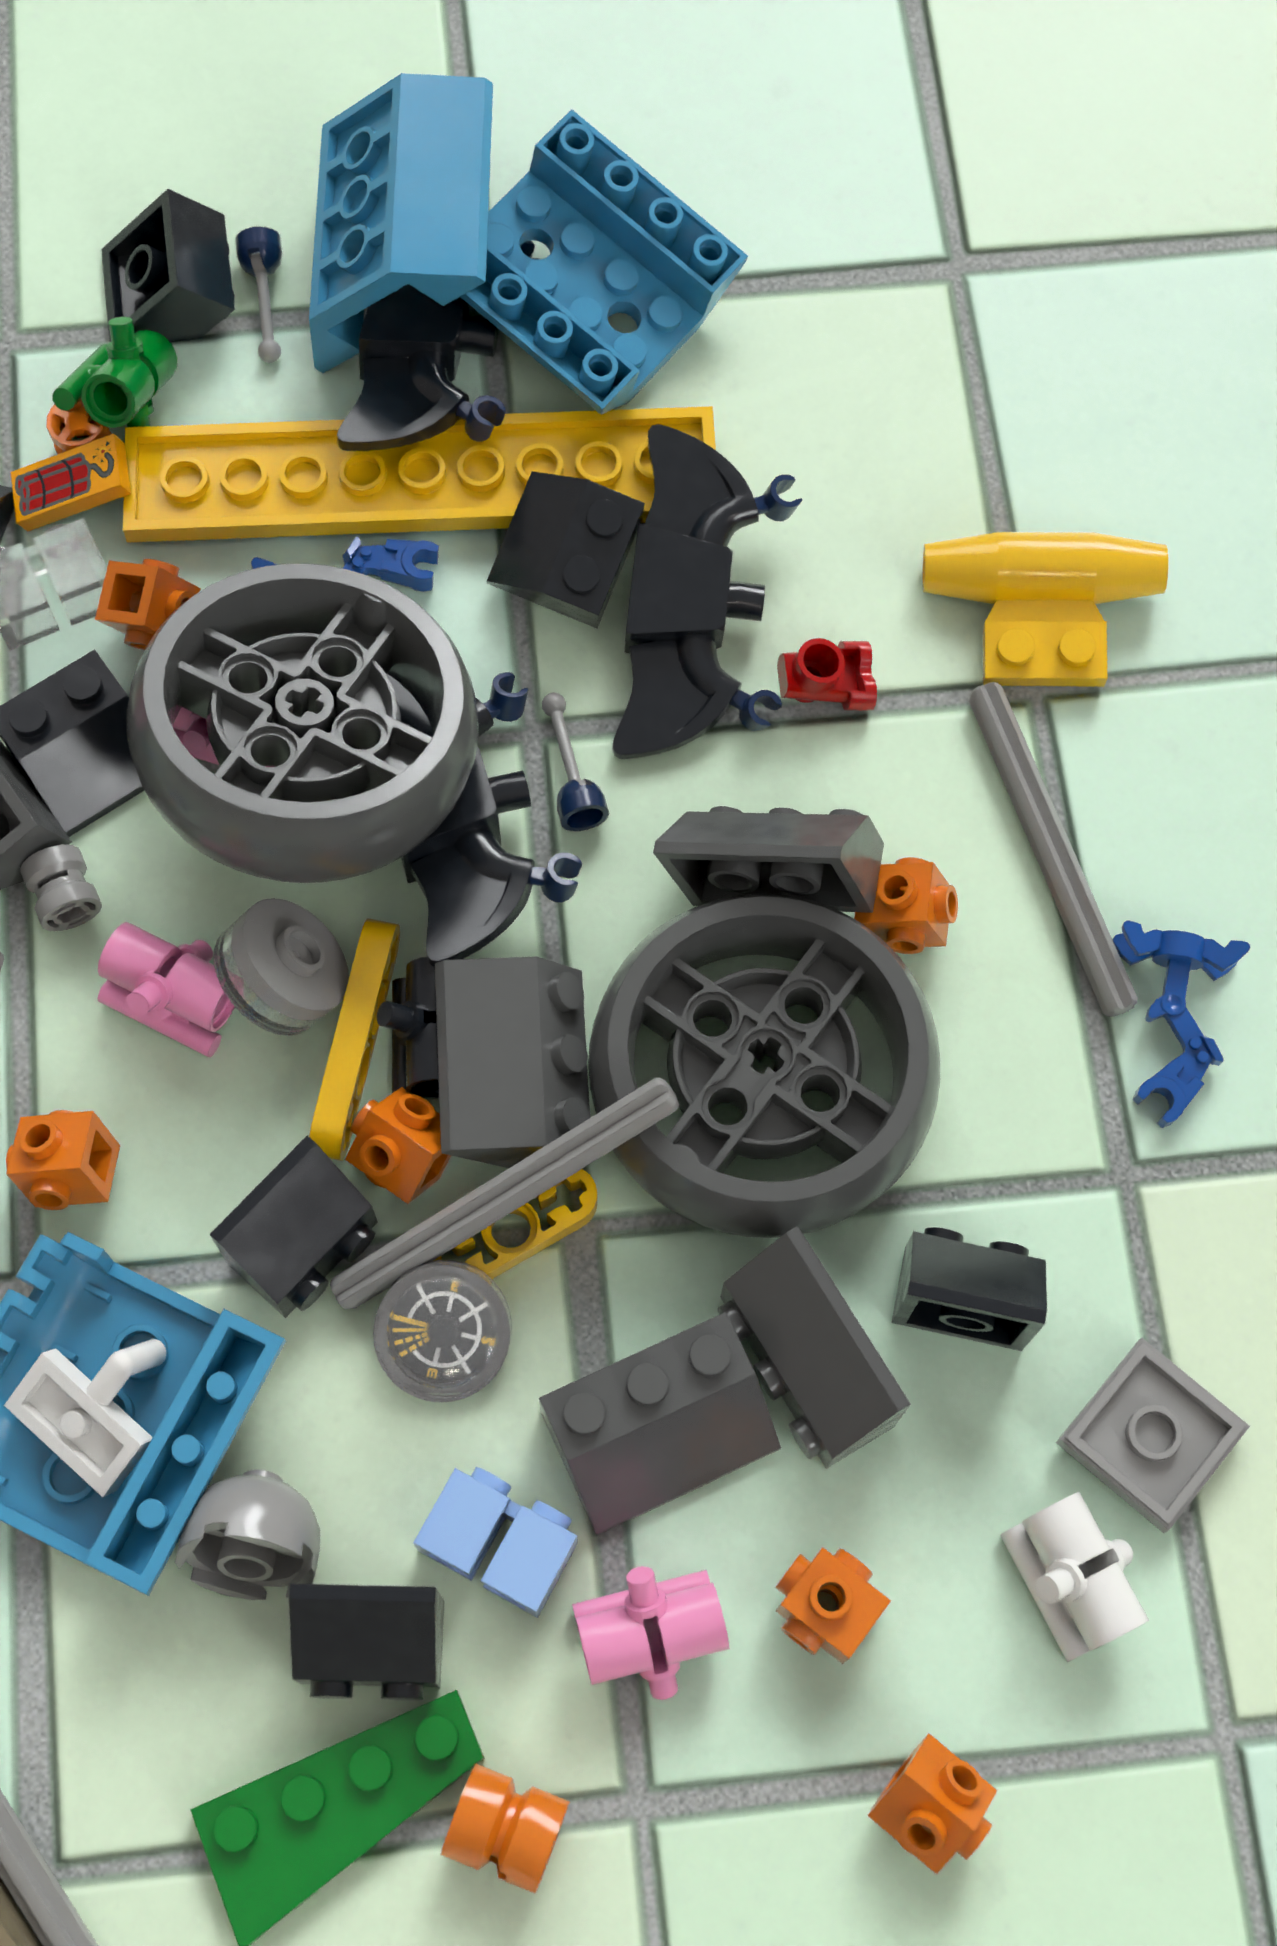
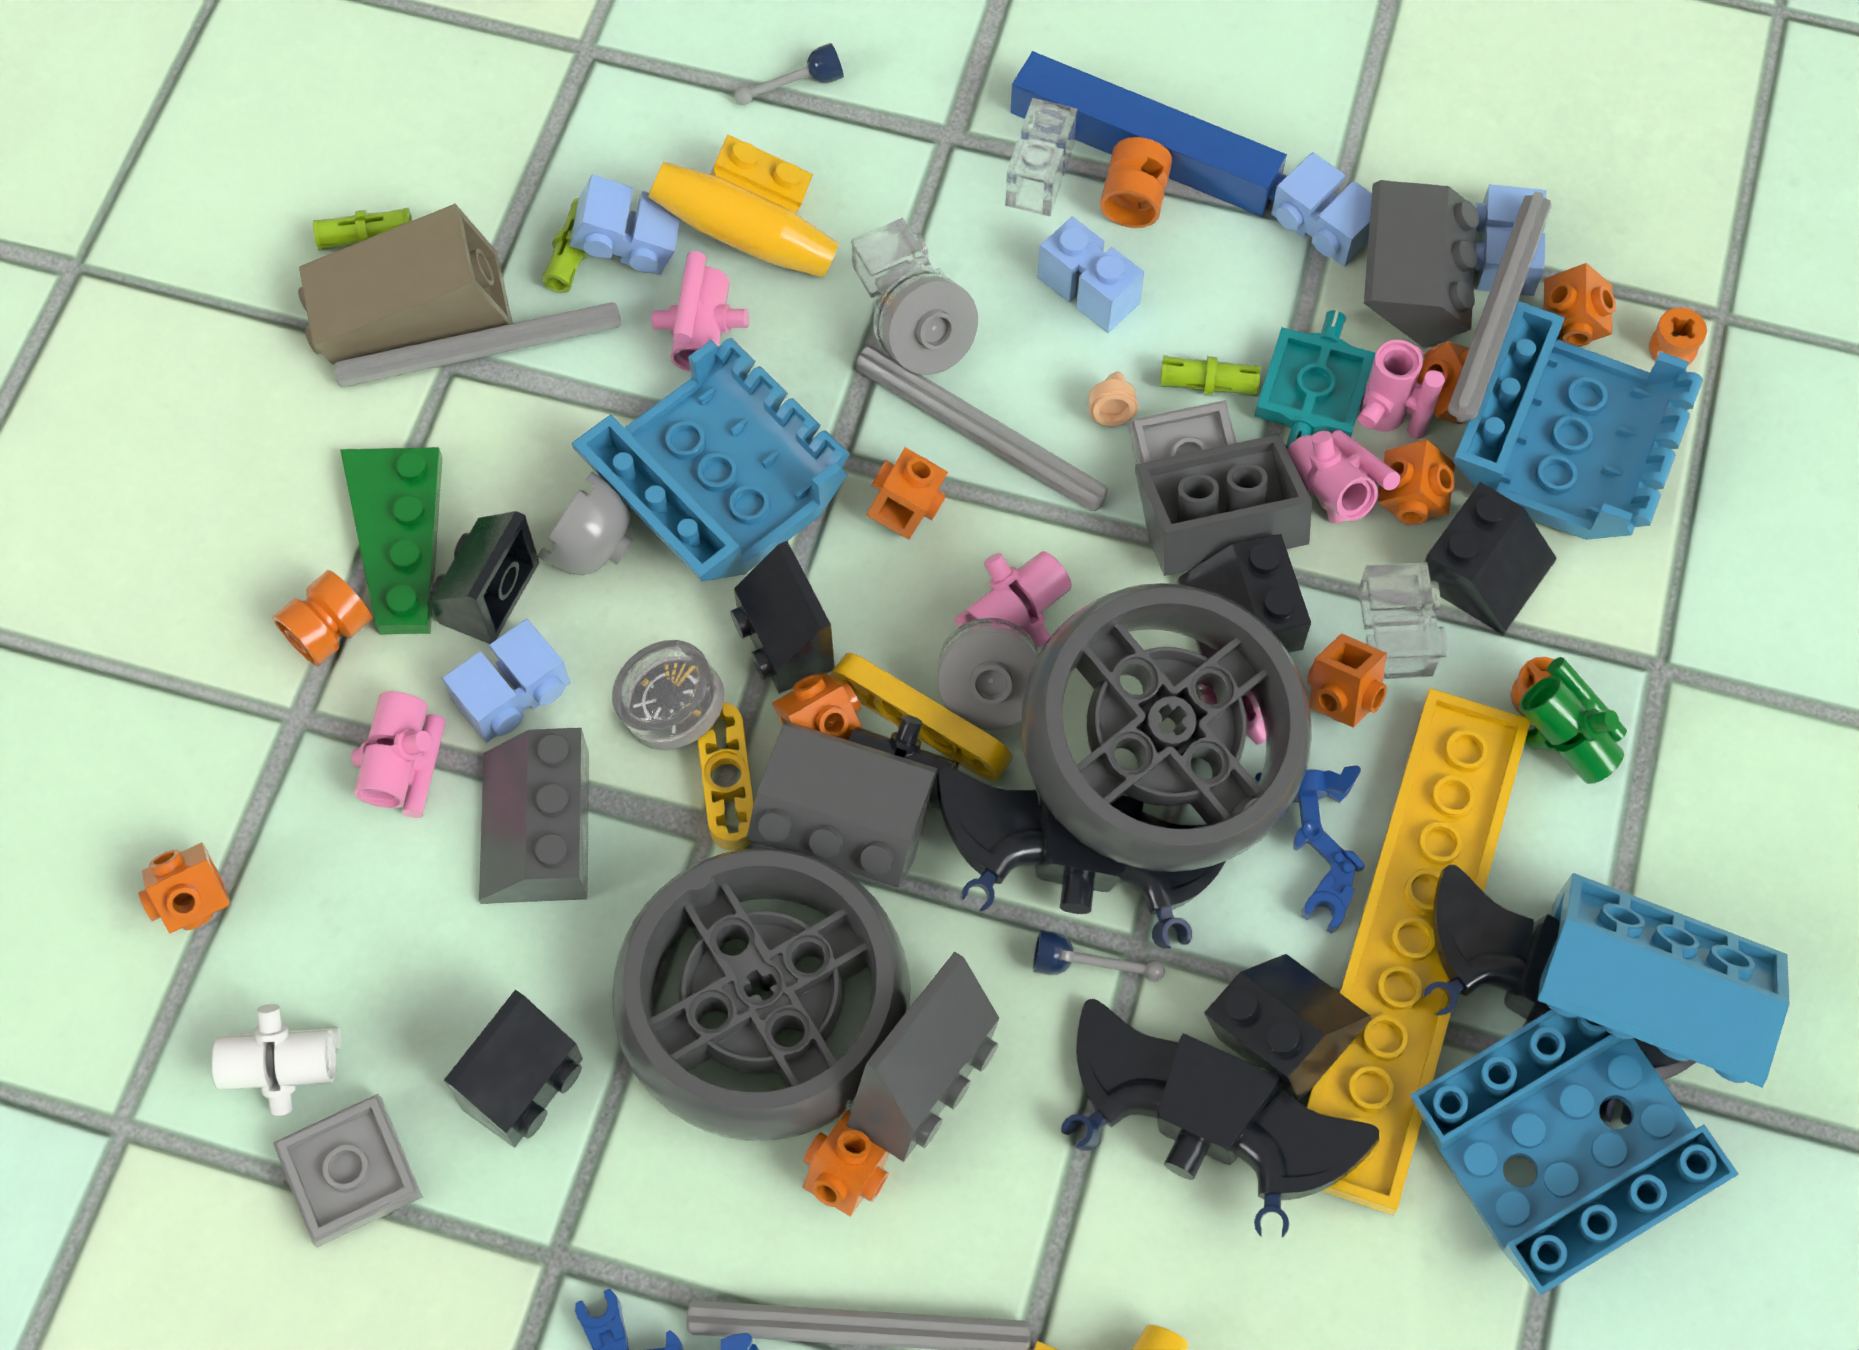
camera: 115 degrees right, 5 degrees down
white plate [4,1339,166,1497] -> none
tile [10,433,131,532] -> none
light grey wheel [20,844,102,931] -> none
black slope [101,189,235,342] -> none
hinge [235,226,282,363] -> none
light grey axle [330,1078,679,1309] -> none
dark grey slope [718,1226,910,1469] -> none
orange brick [775,1547,891,1664] -> none
red plate [777,638,877,710] -> none

